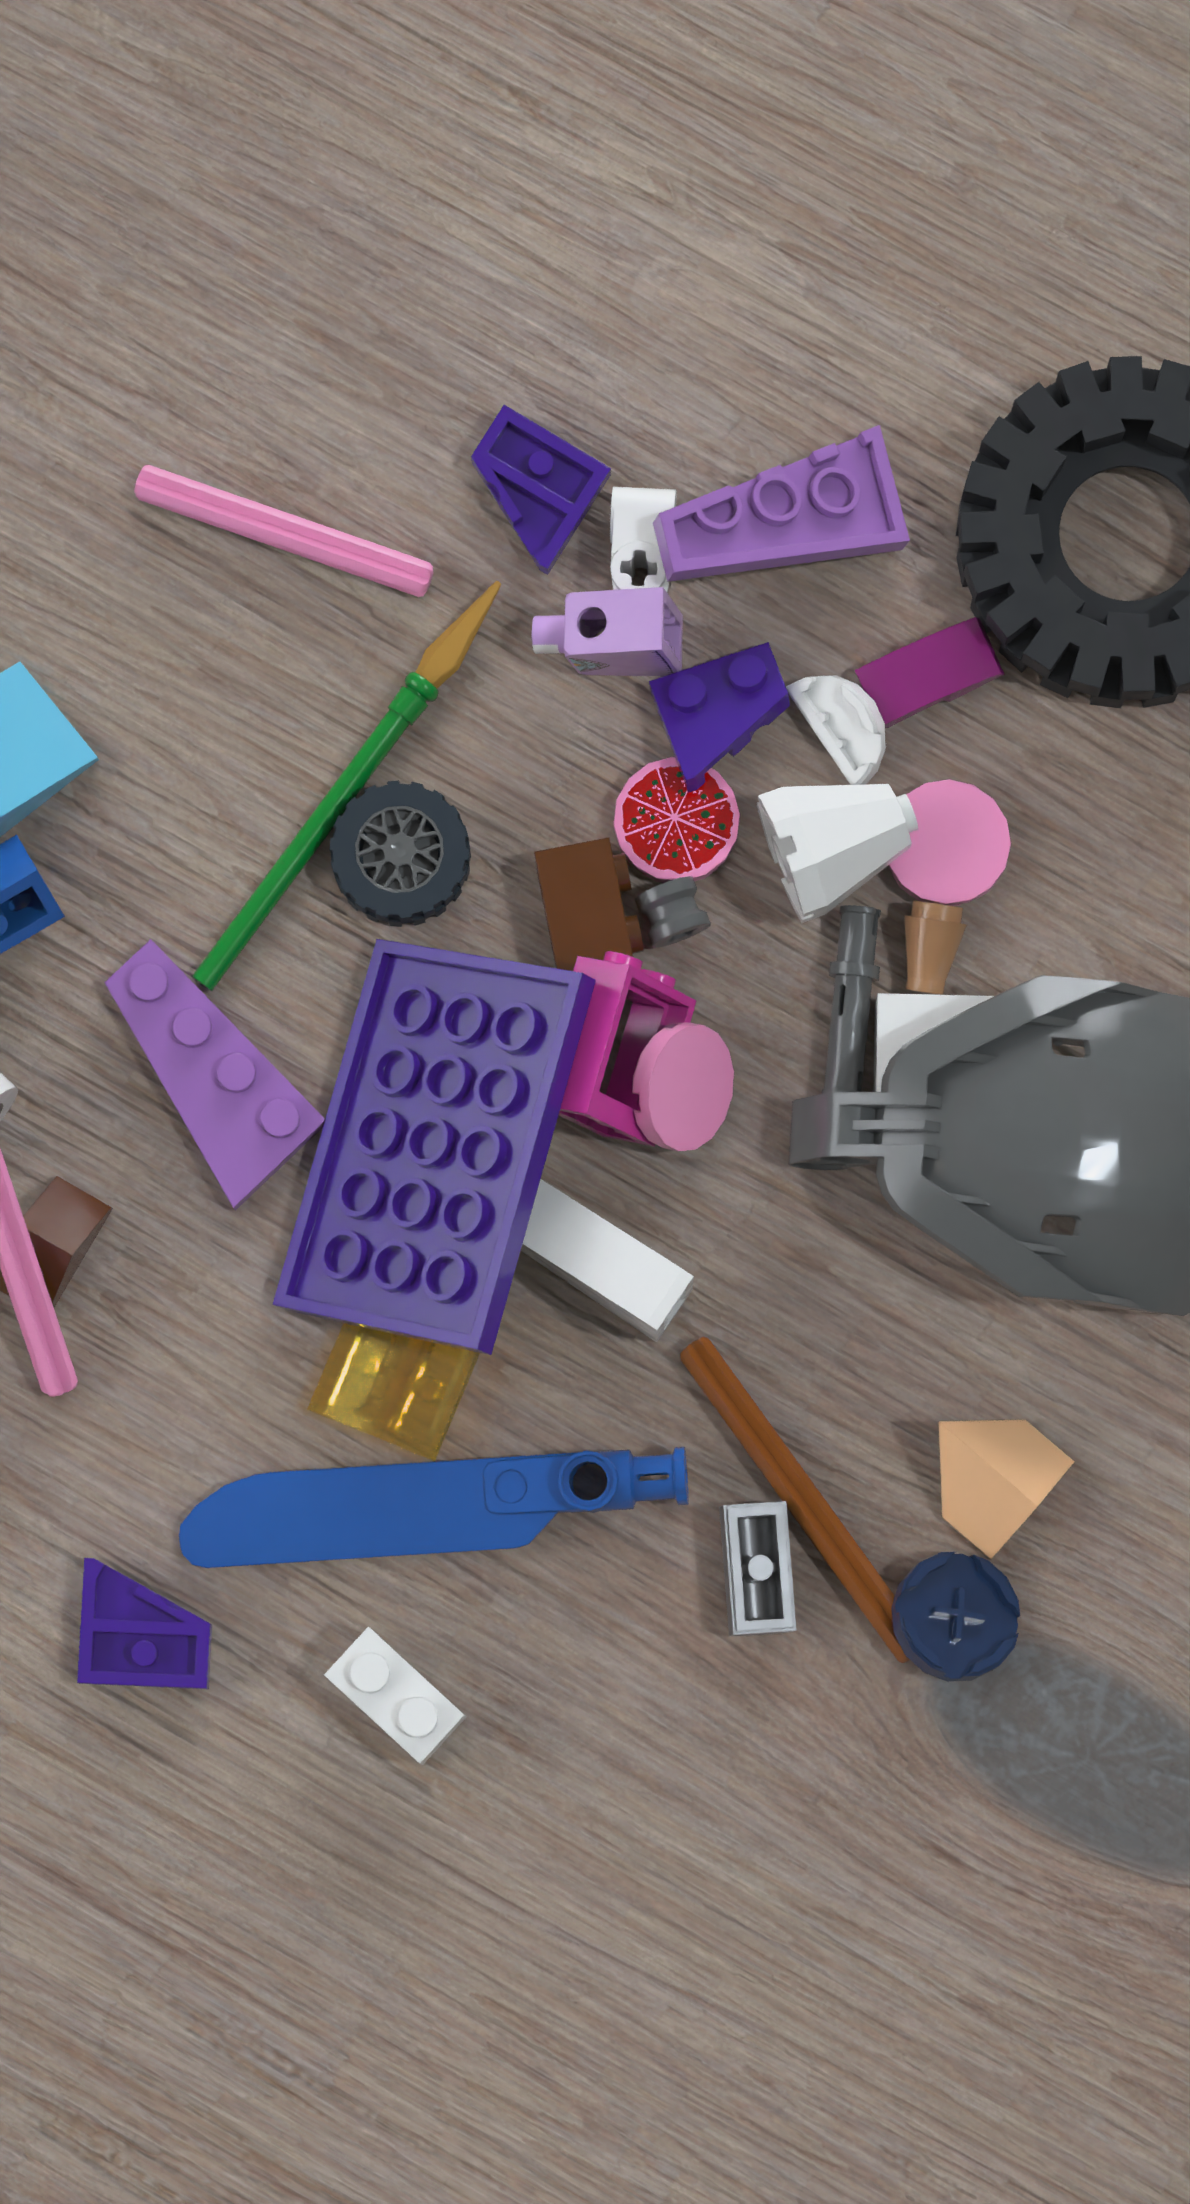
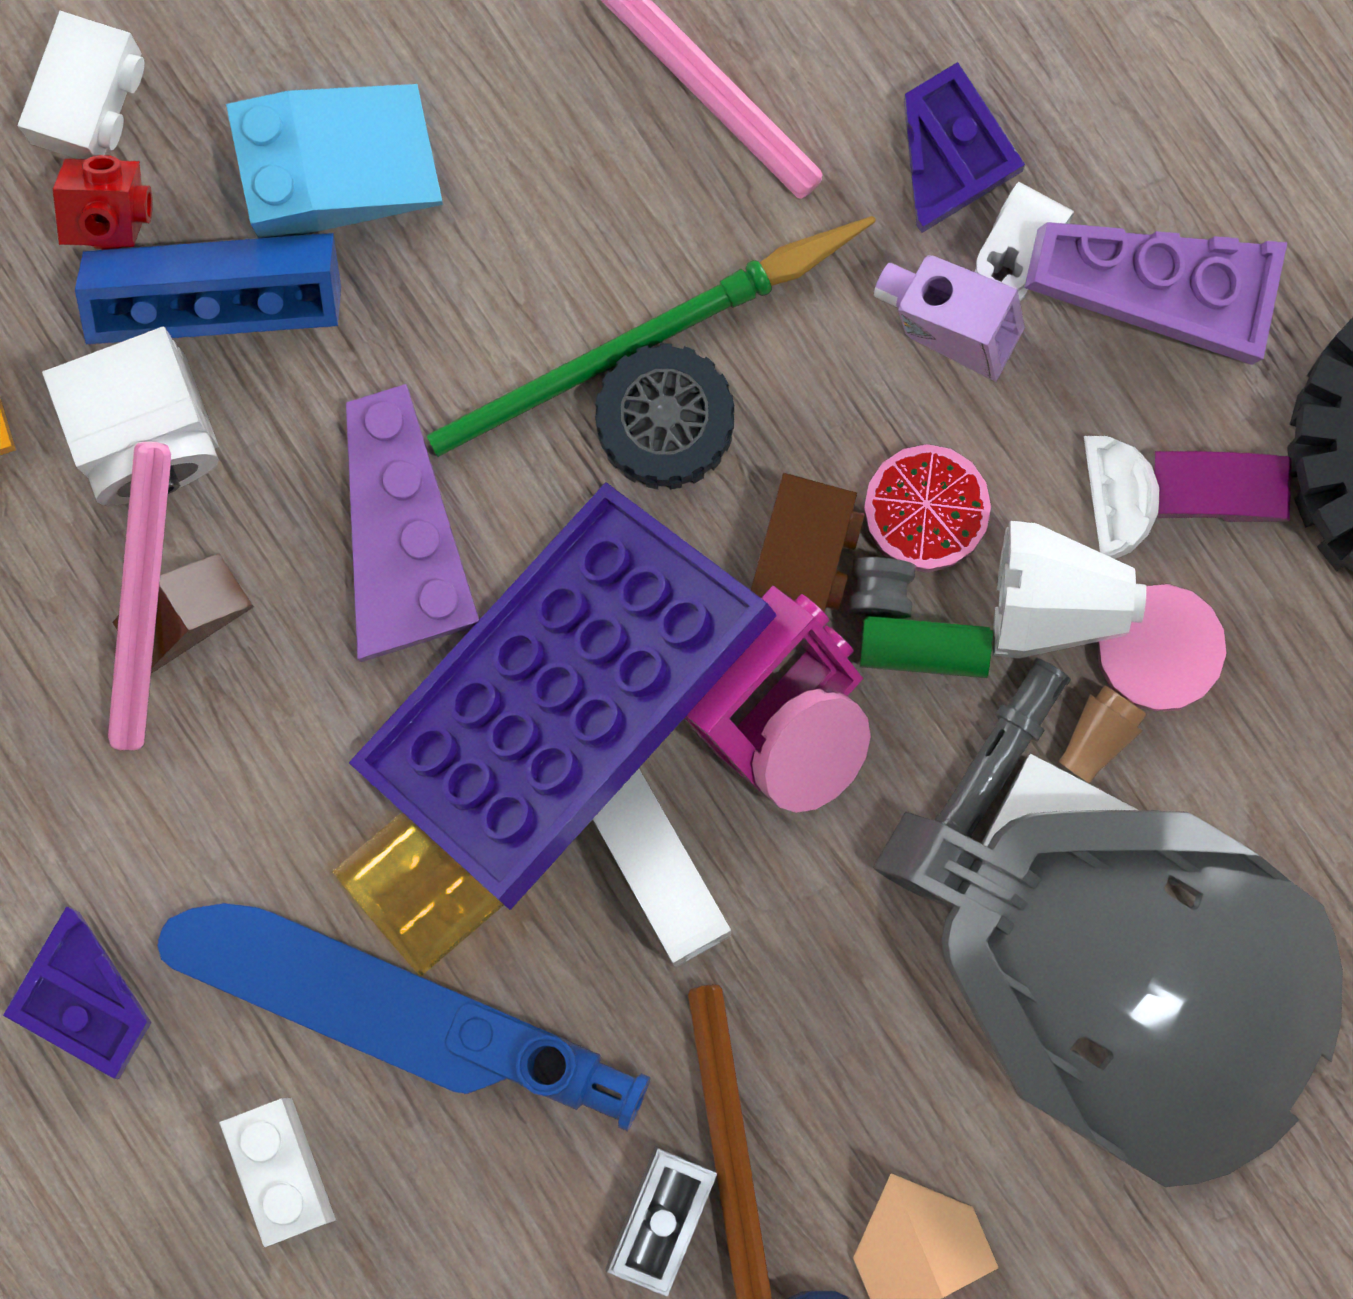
camera: 30 degrees right, 0 degrees up
dark purple wing [649,642,790,793] -> none
none -> green brick [859,616,993,678]

